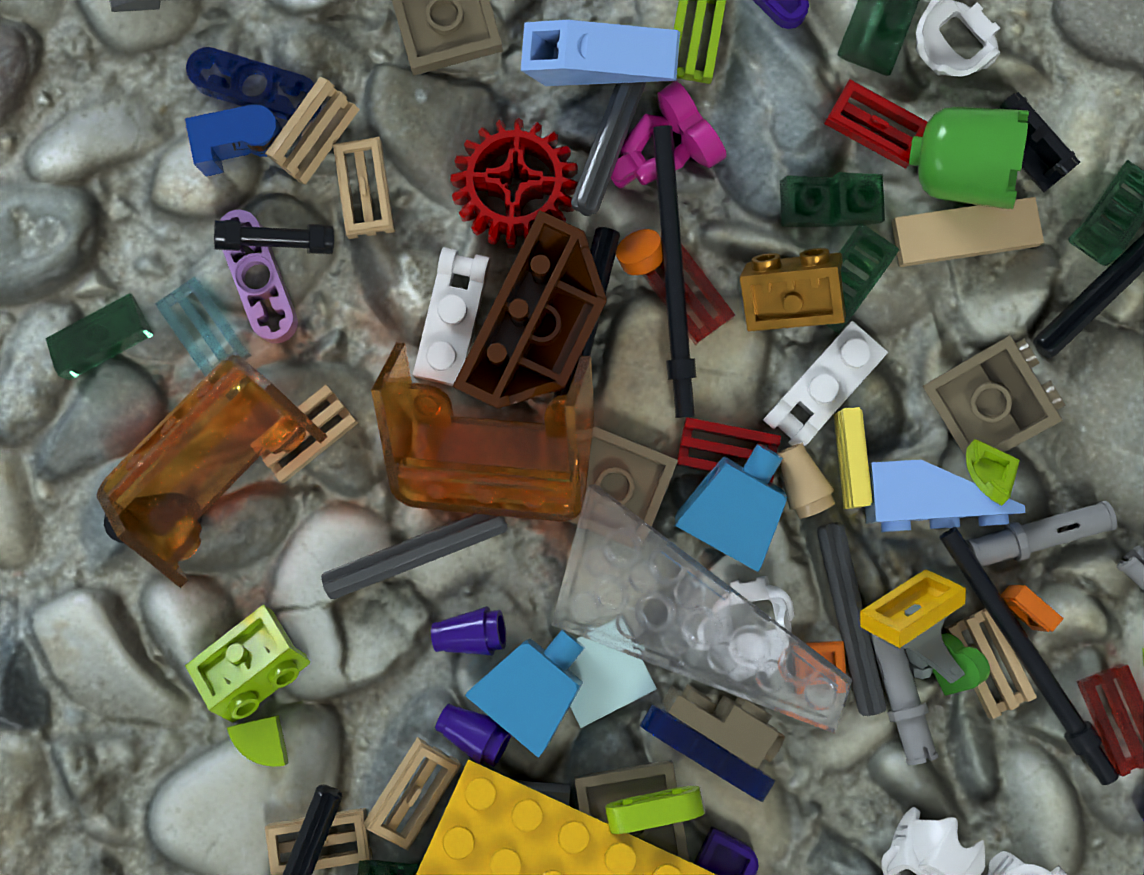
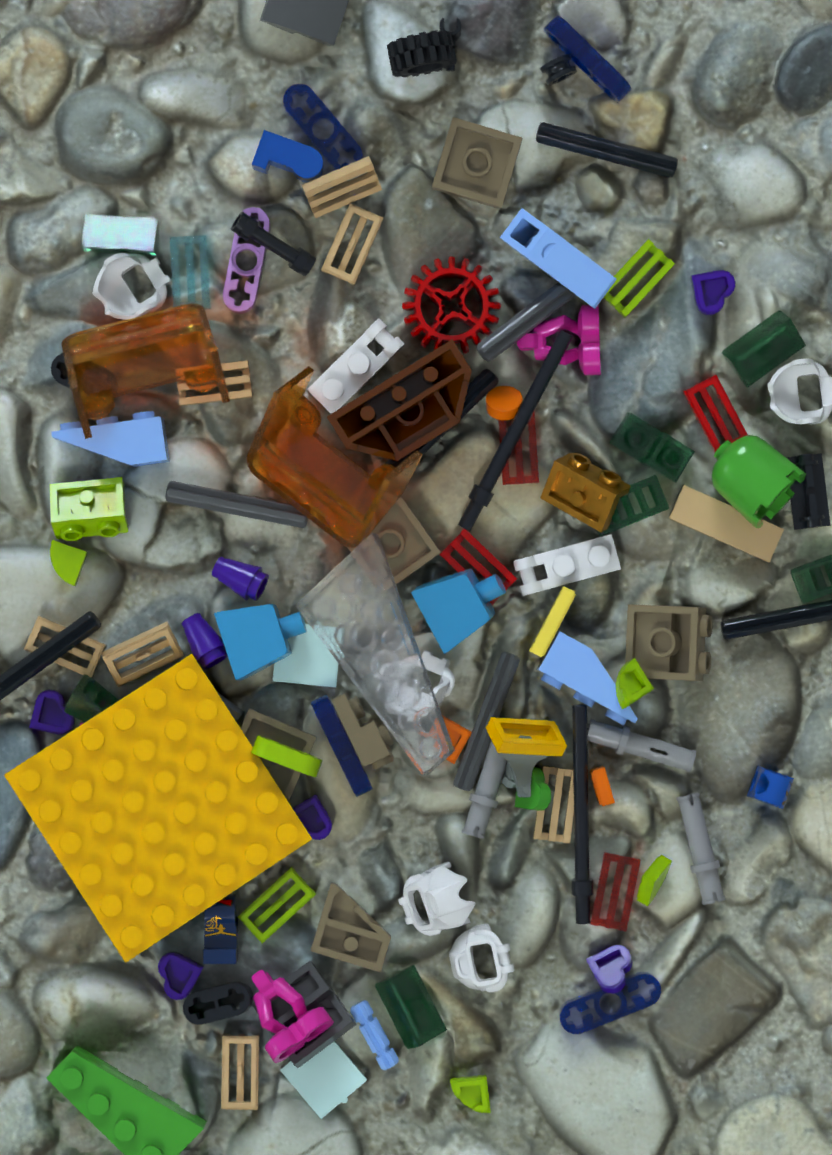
camera: 30 degrees right, 5 degrees up
tan cone [777,442,835,519] -> none
none -> light blue slope [51,411,170,467]
none -> white helmet [92,253,171,320]

